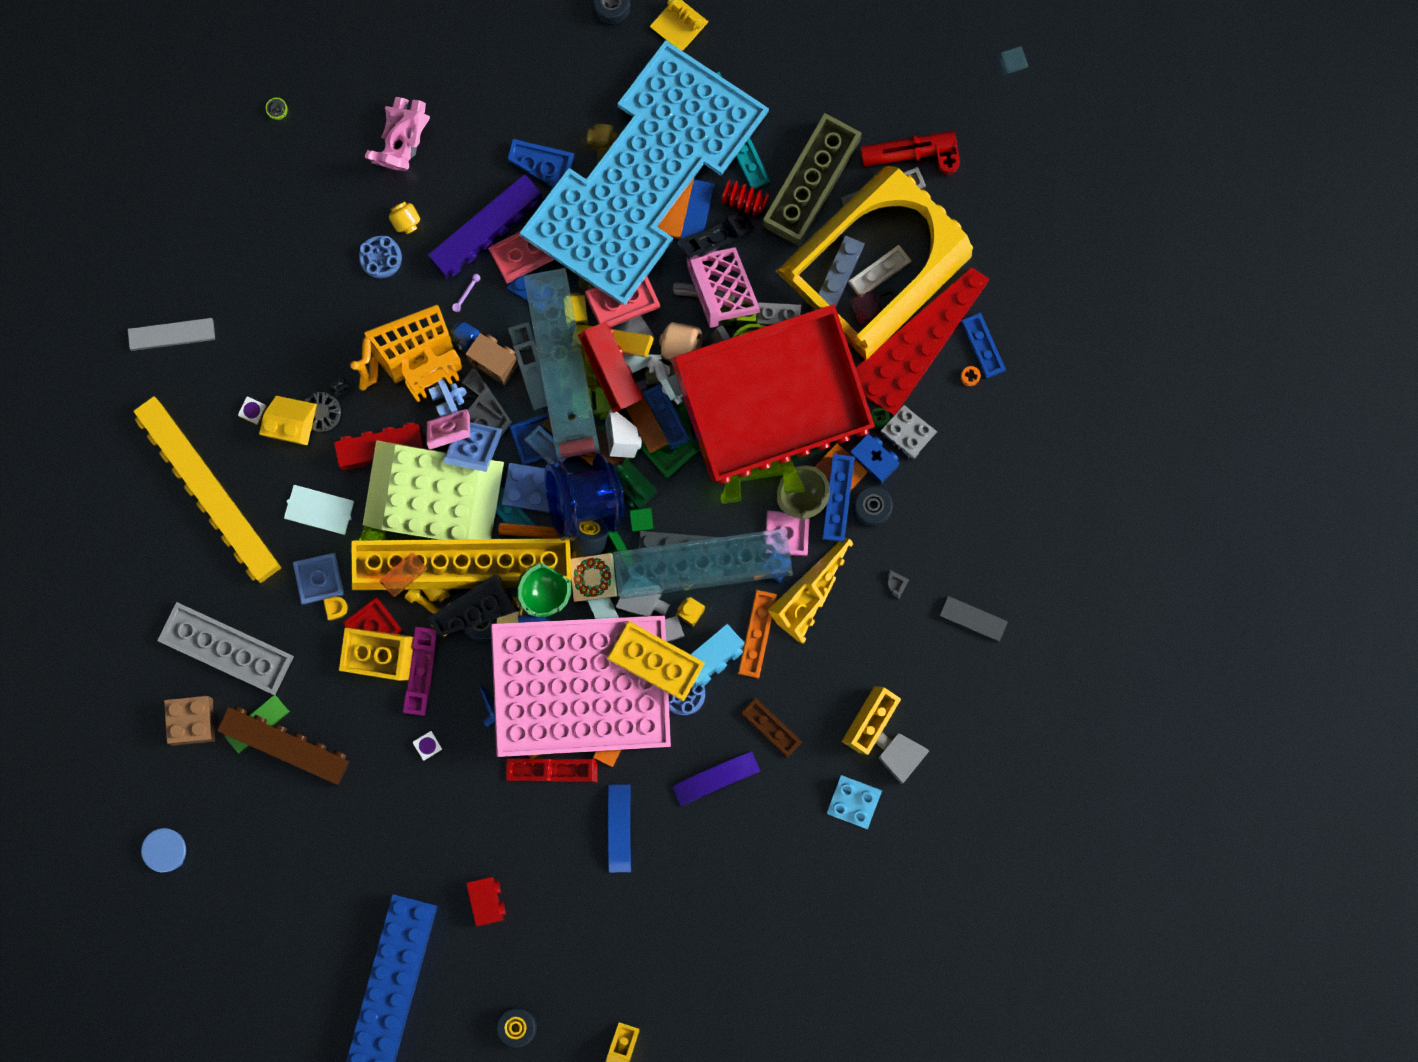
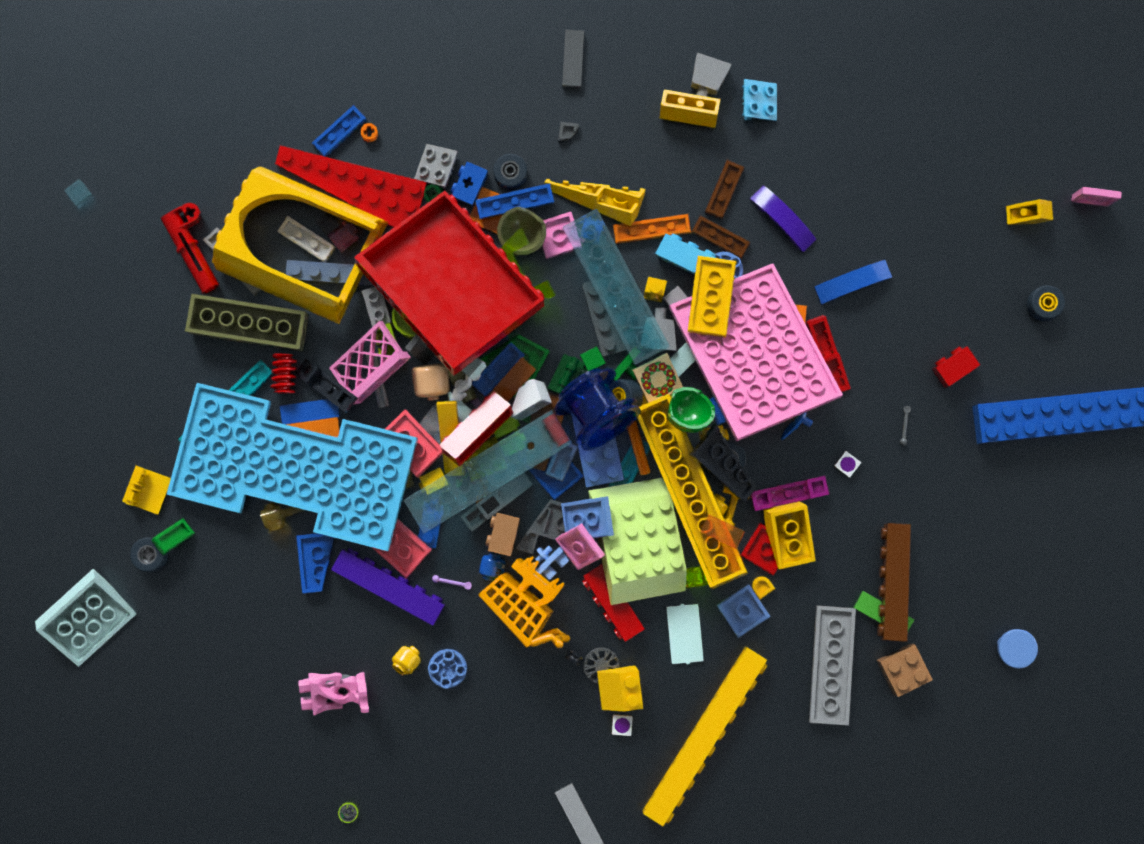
camera: 115 degrees left, 5 degrees up
none -> green tile [151,518,195,555]
none -> reddish brown tile [691,215,750,260]
none -> dark grey hinge [900,406,911,446]

